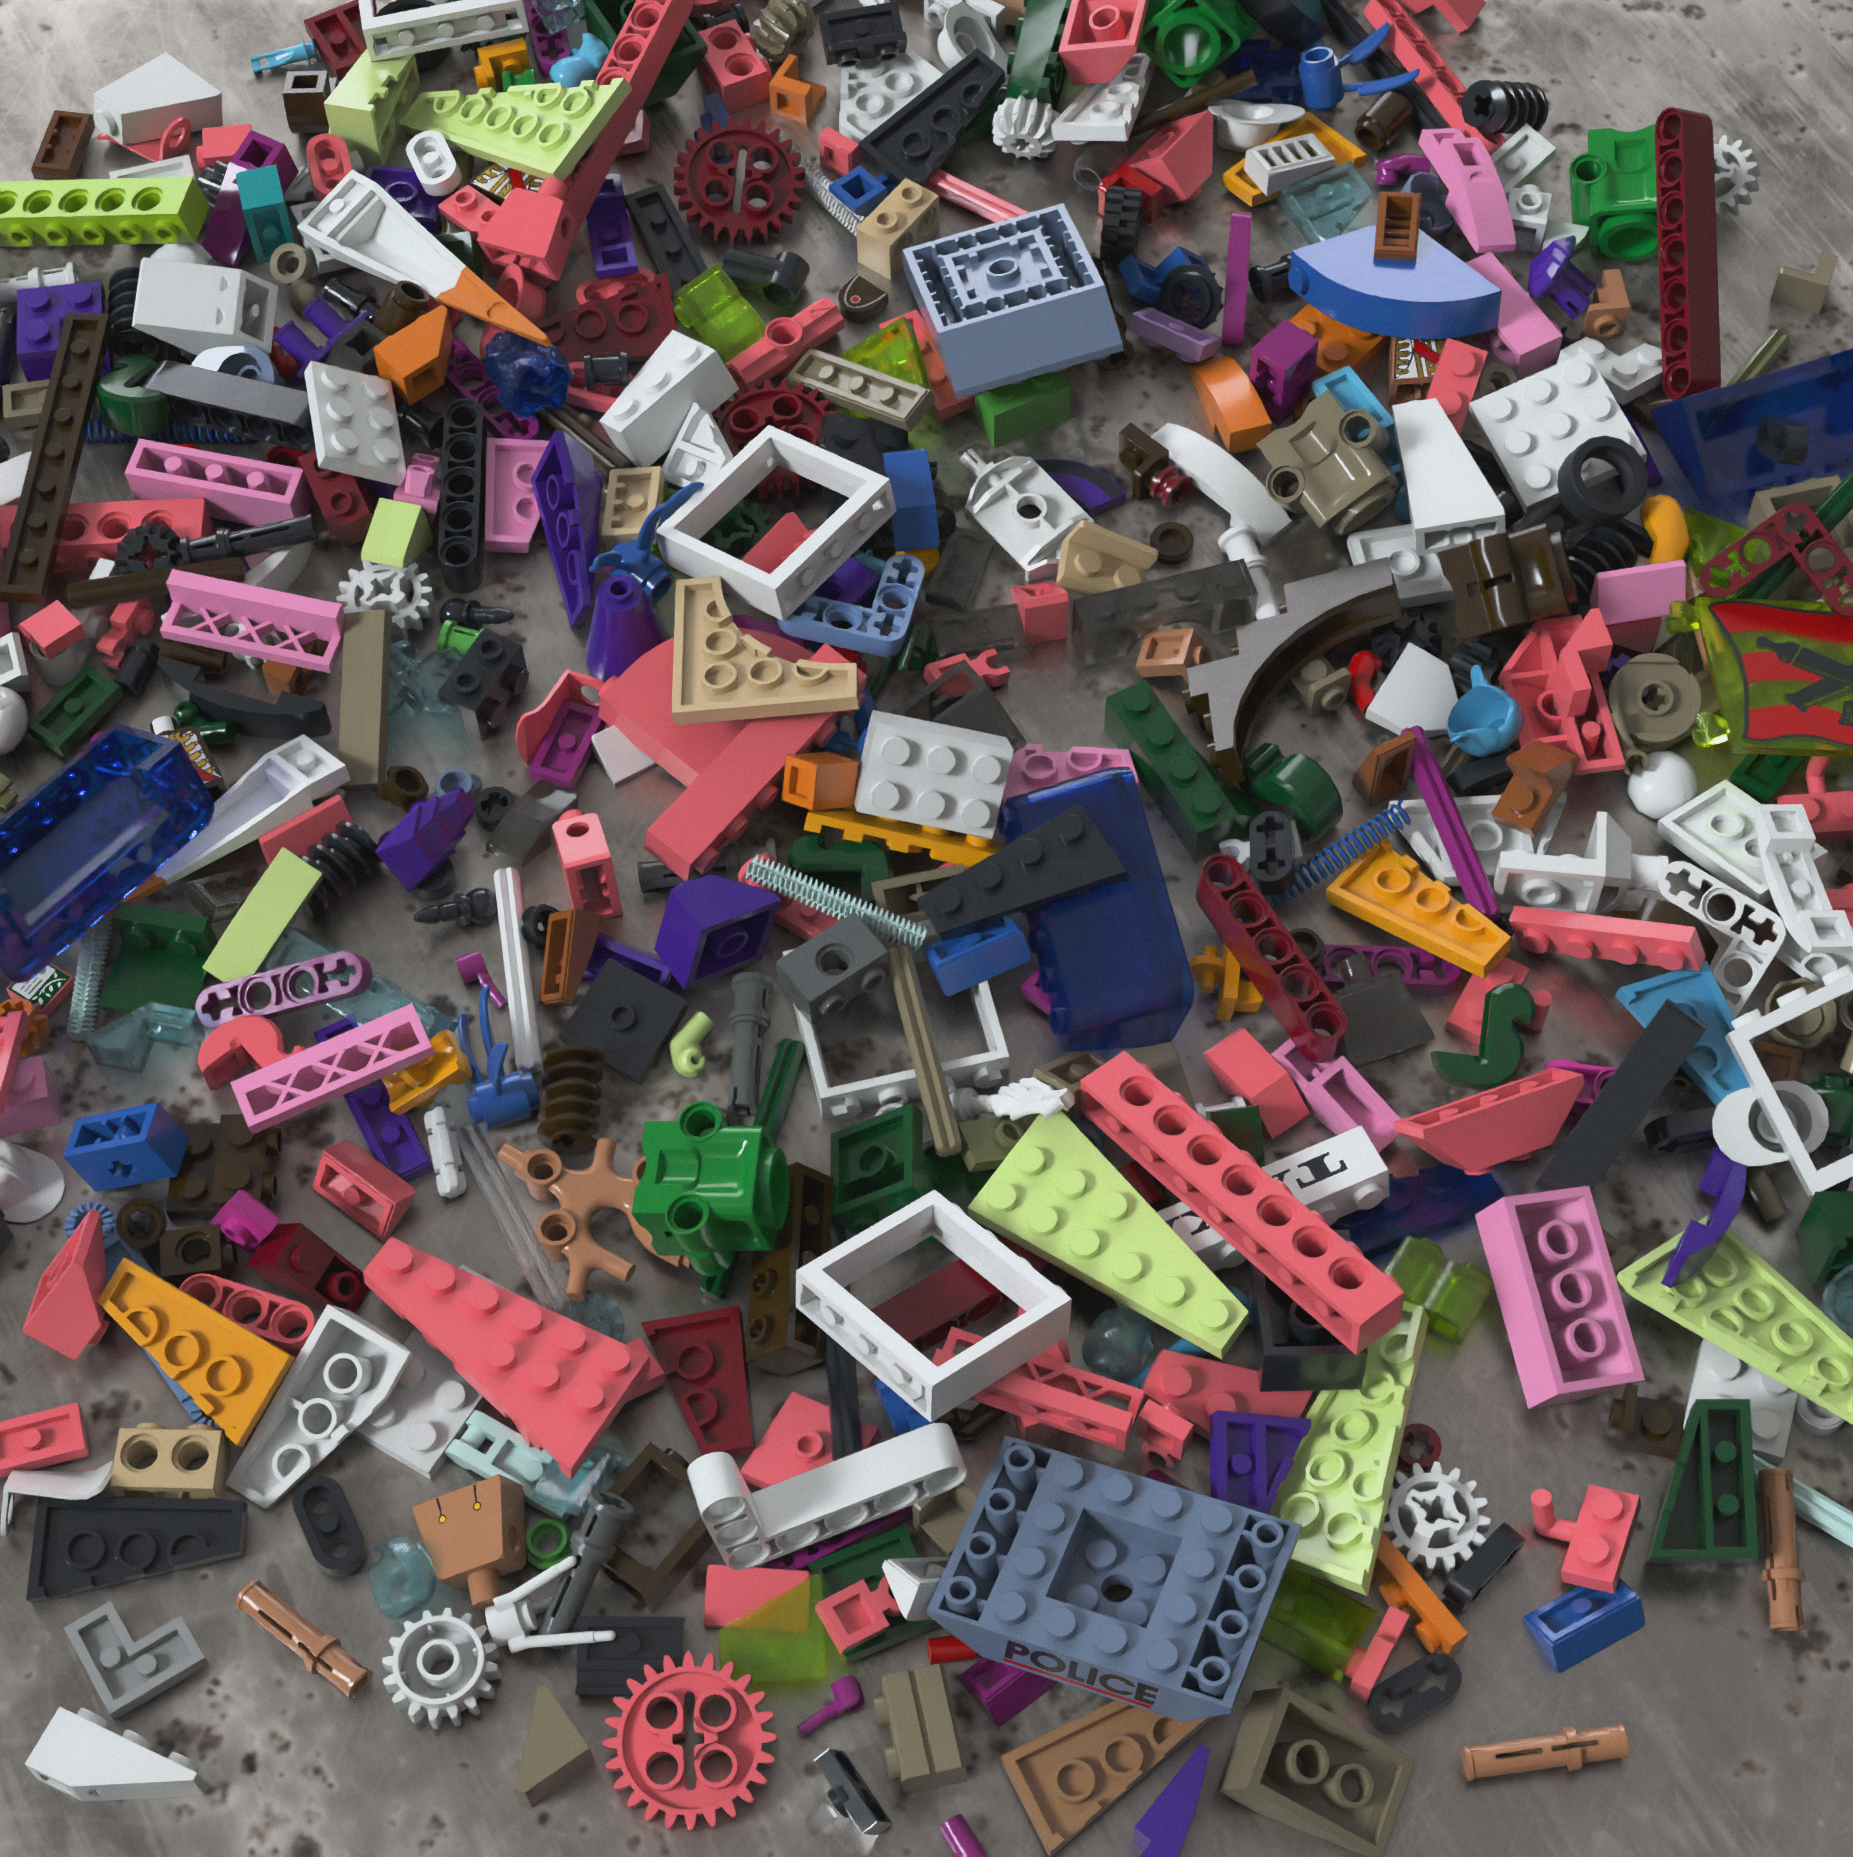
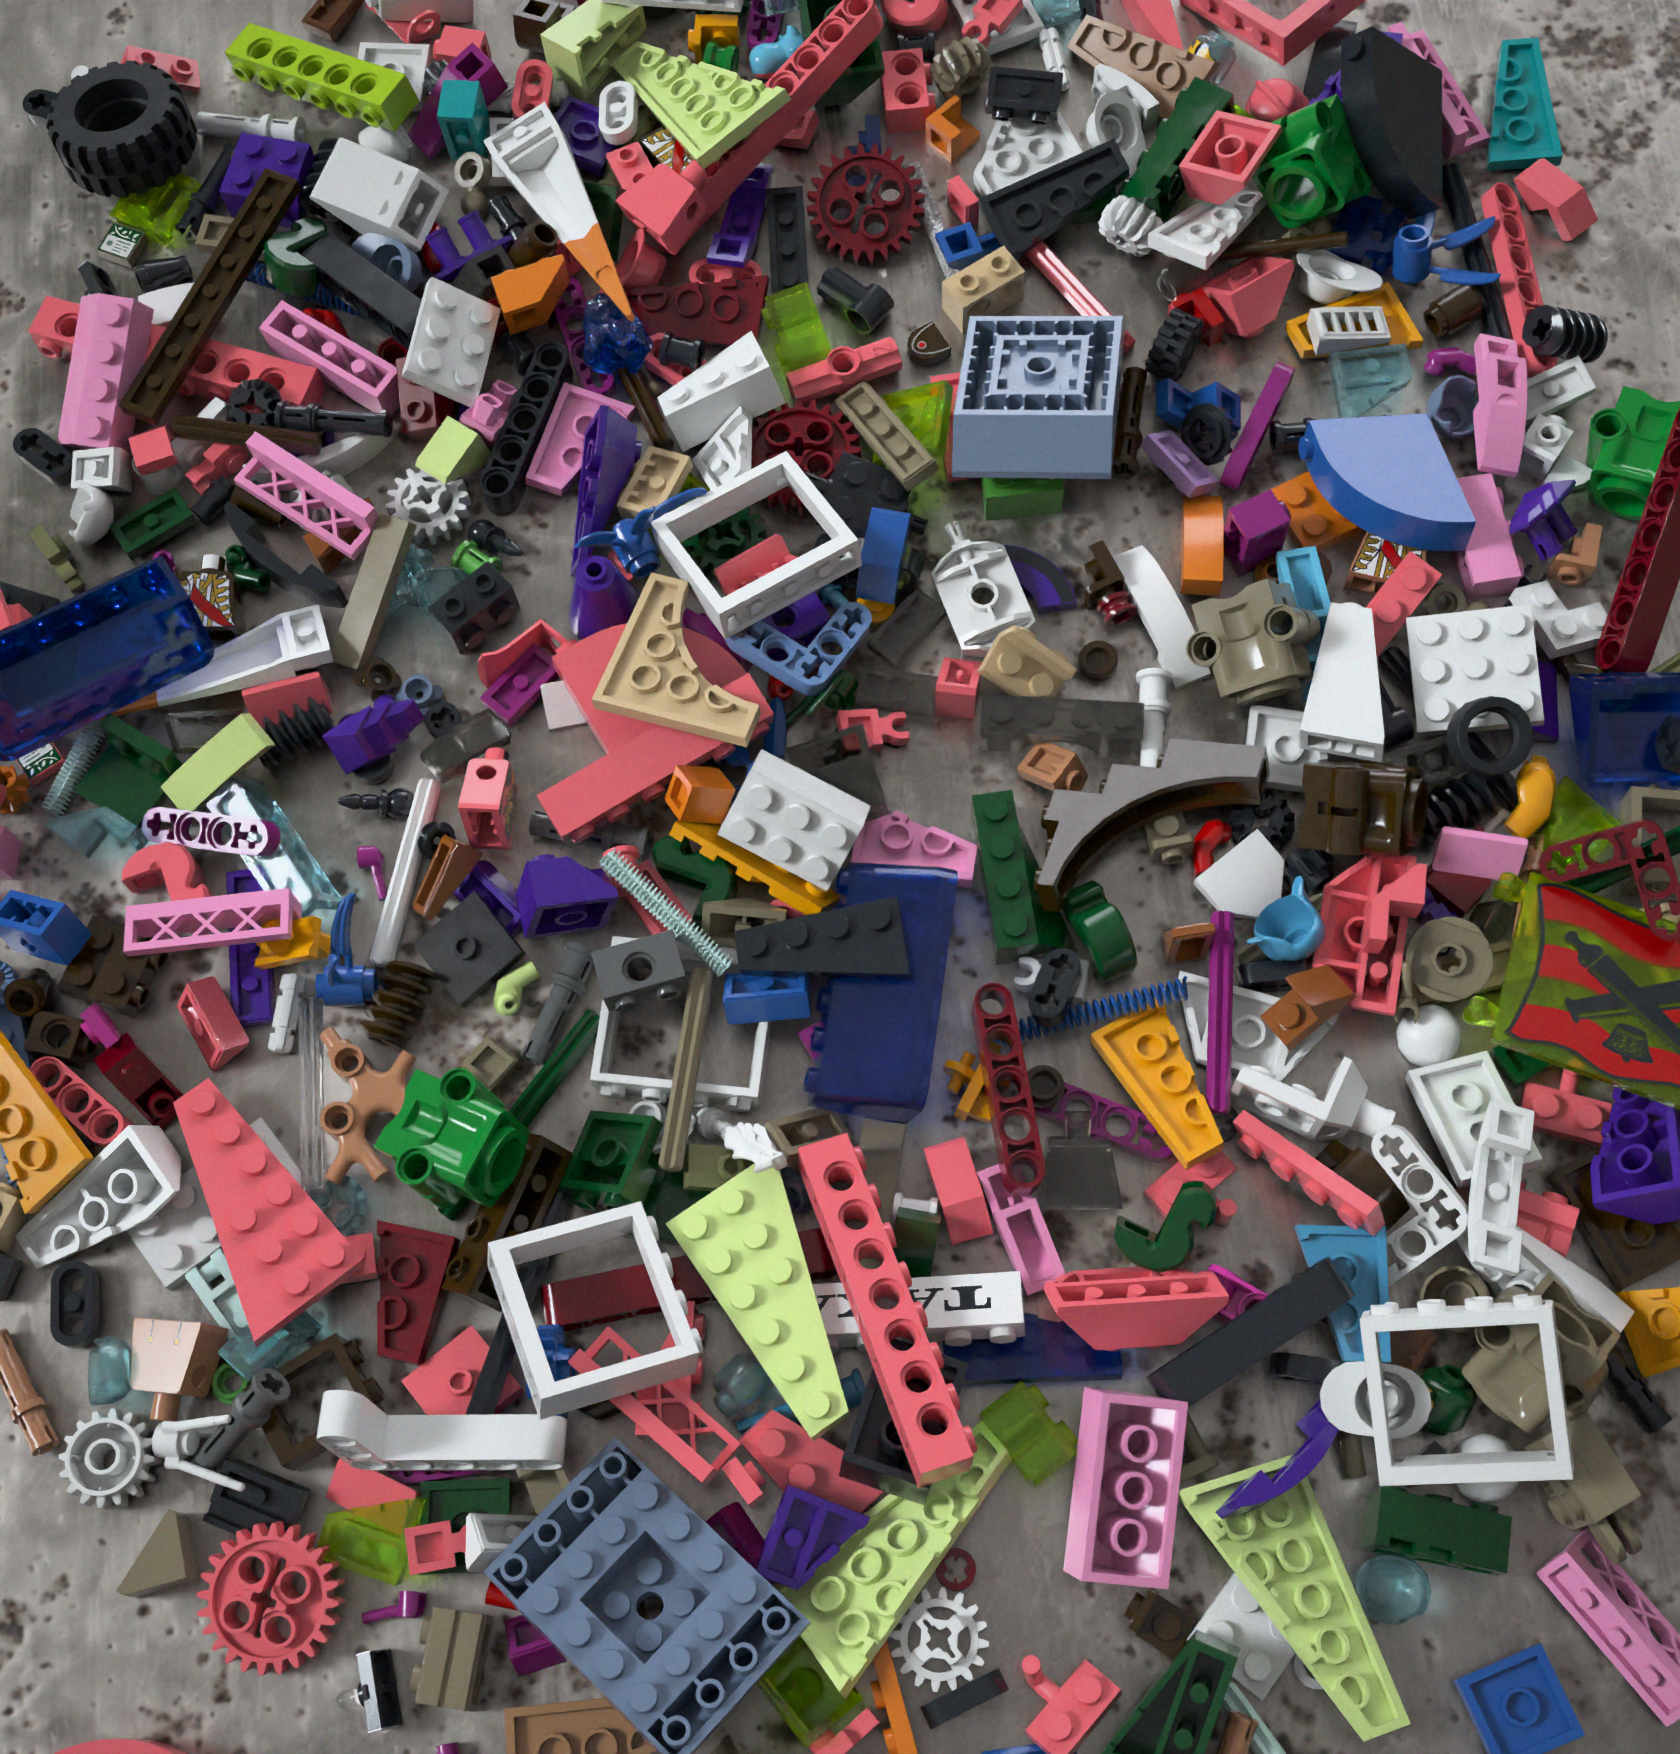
camera: 25 degrees right, 10 degrees up
dark orange slope [1374,191,1422,261] -> none

